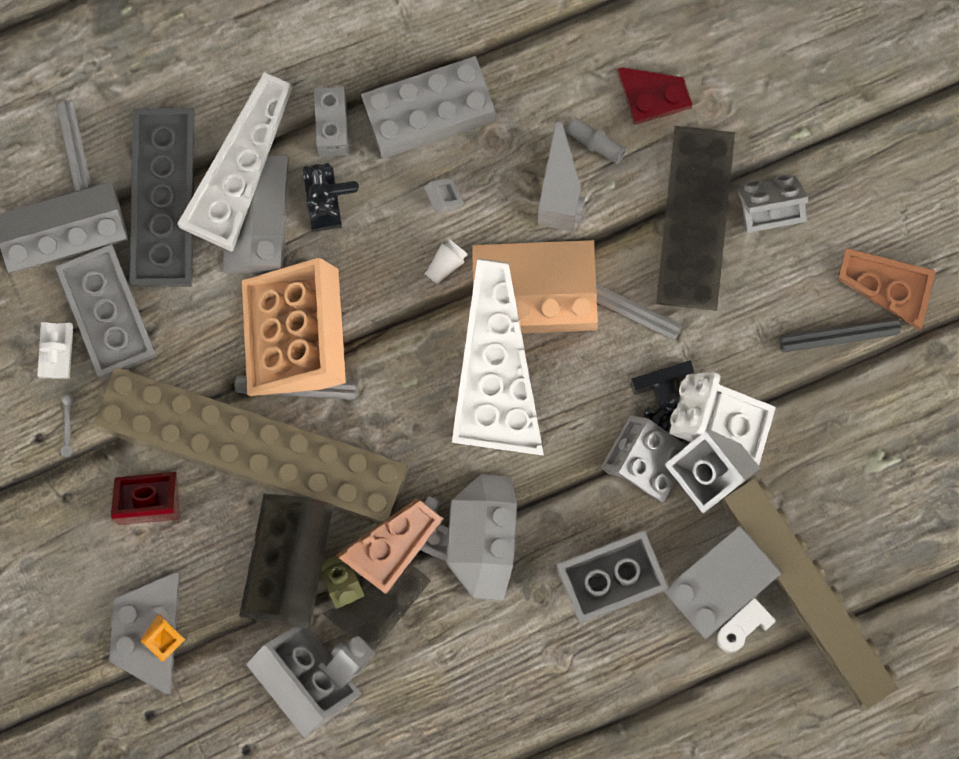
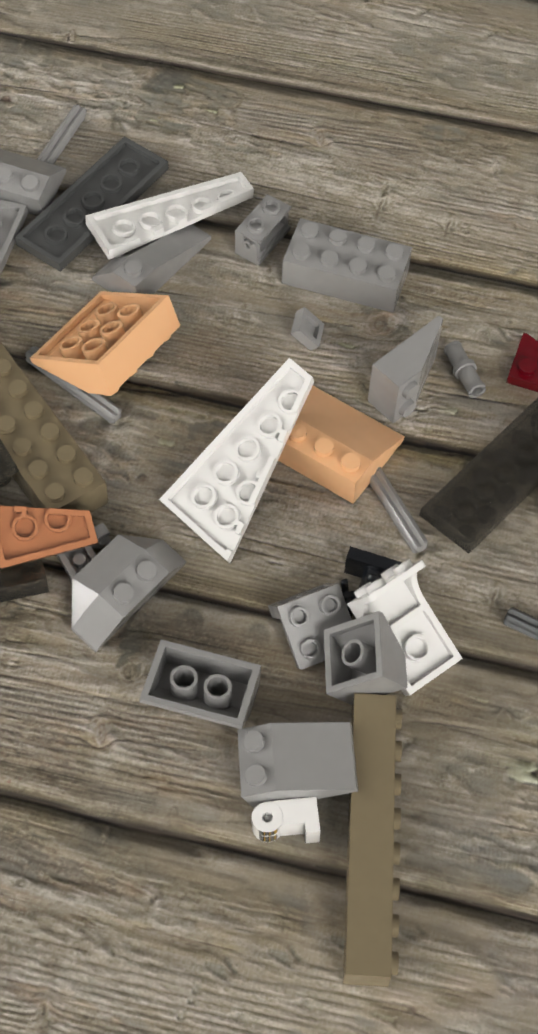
camera: 30 degrees right, 20 degrees down
black piece [303,163,359,232] -> none
white cone [424,239,468,285] -> none

